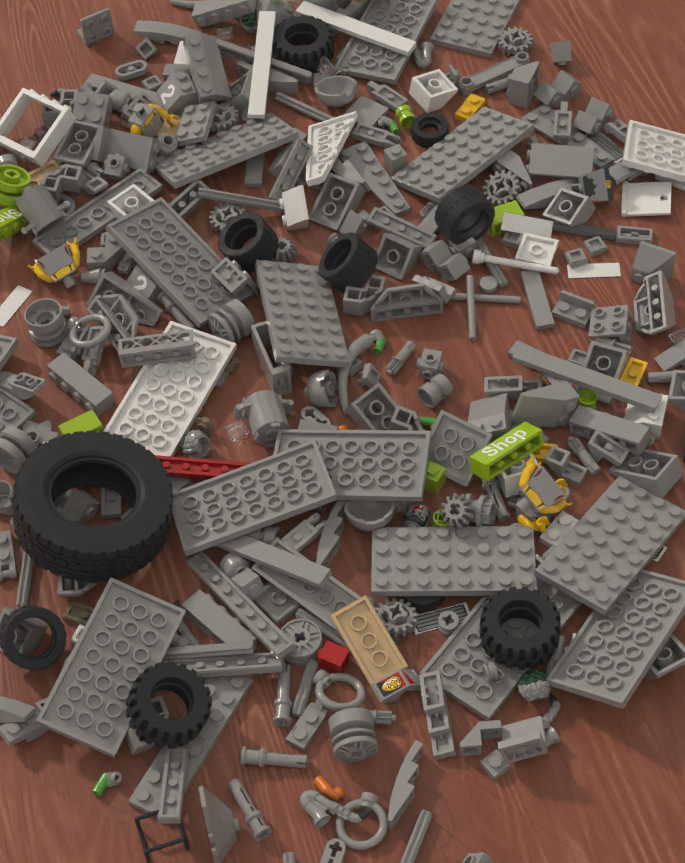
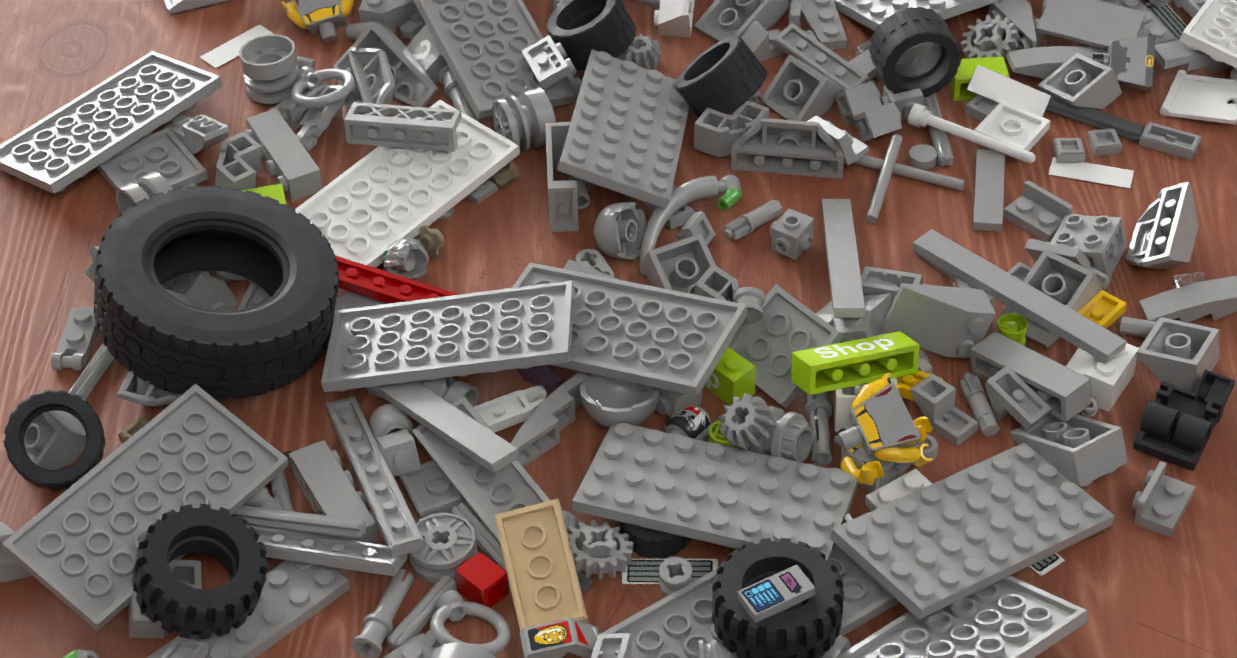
camera: 15 degrees right, 10 degrees down
clear tile [224,418,250,443] -> none
light grey container [233,390,294,448] -> none
light grey wheel [417,373,453,408] -> none
light grey slope [630,241,676,284] -> none
none -> light grey brick [215,131,262,190]
none -> light grey wheel [734,287,765,324]
none -> tile [737,565,815,623]
none -> light grey tile [789,0,801,28]
none -> light grey tile [822,199,865,318]
none -> light grey tile [1025,239,1091,269]

